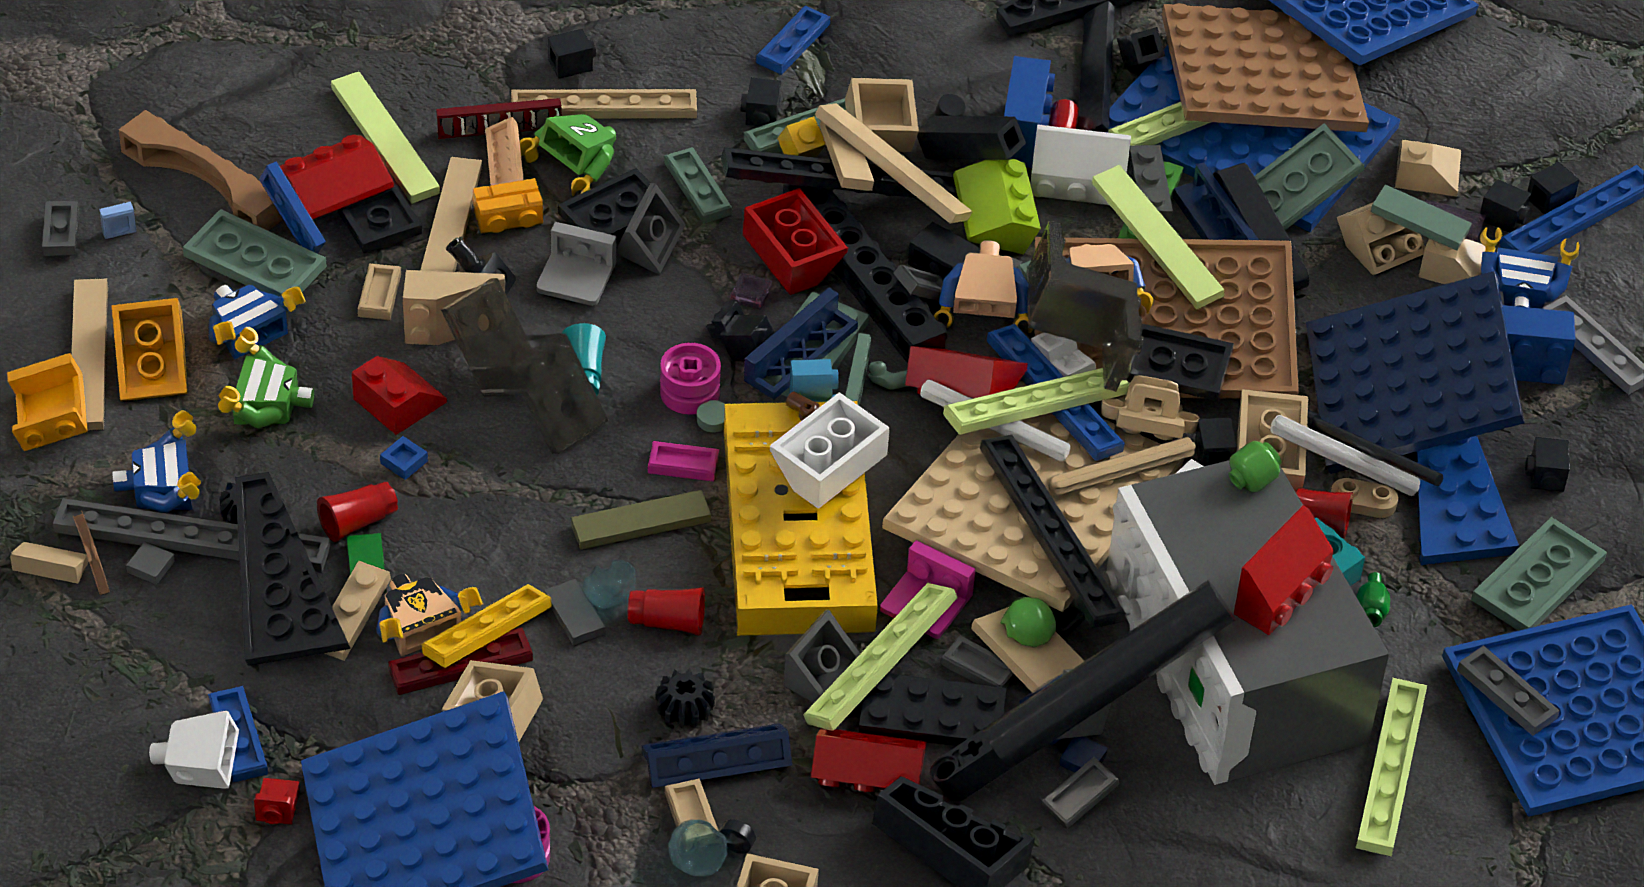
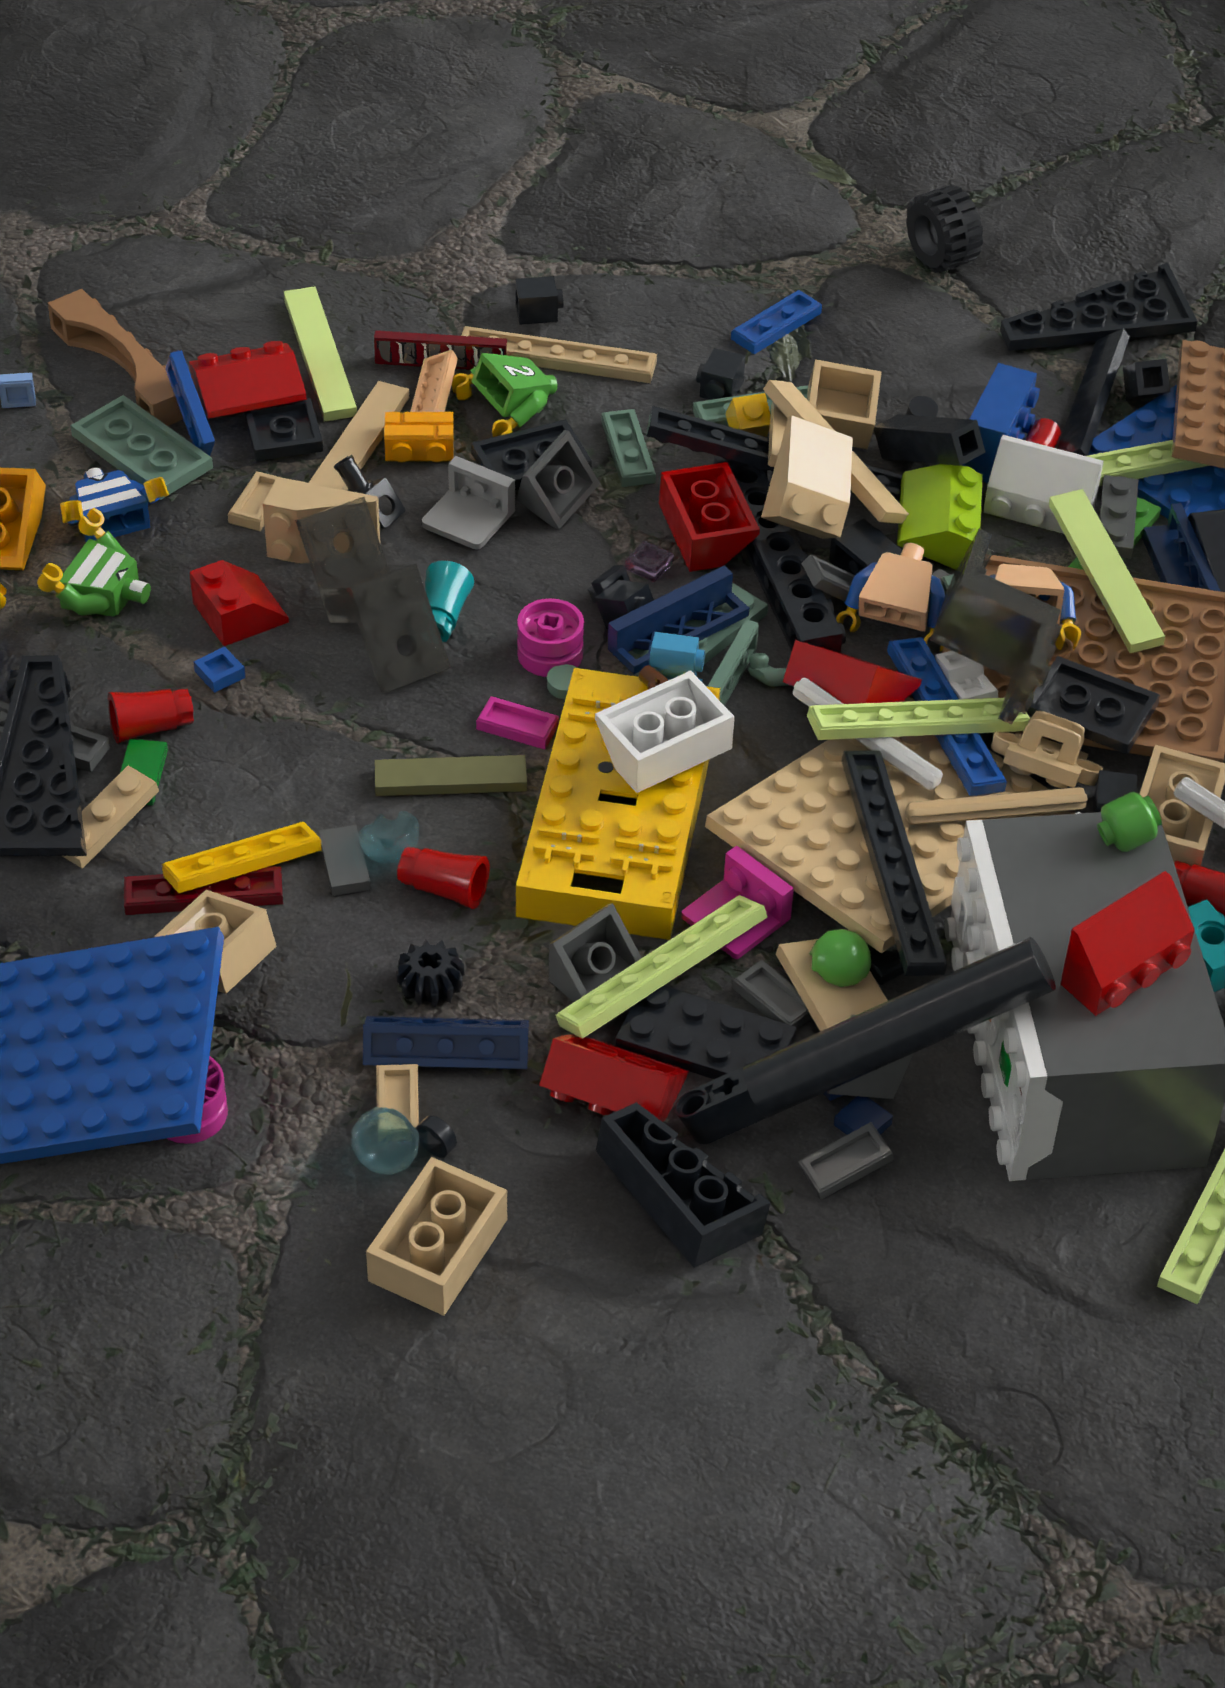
camera: 15 degrees right, 0 degrees up
torso [376,574,483,657] -> none
none -> tan slope [761,415,853,539]

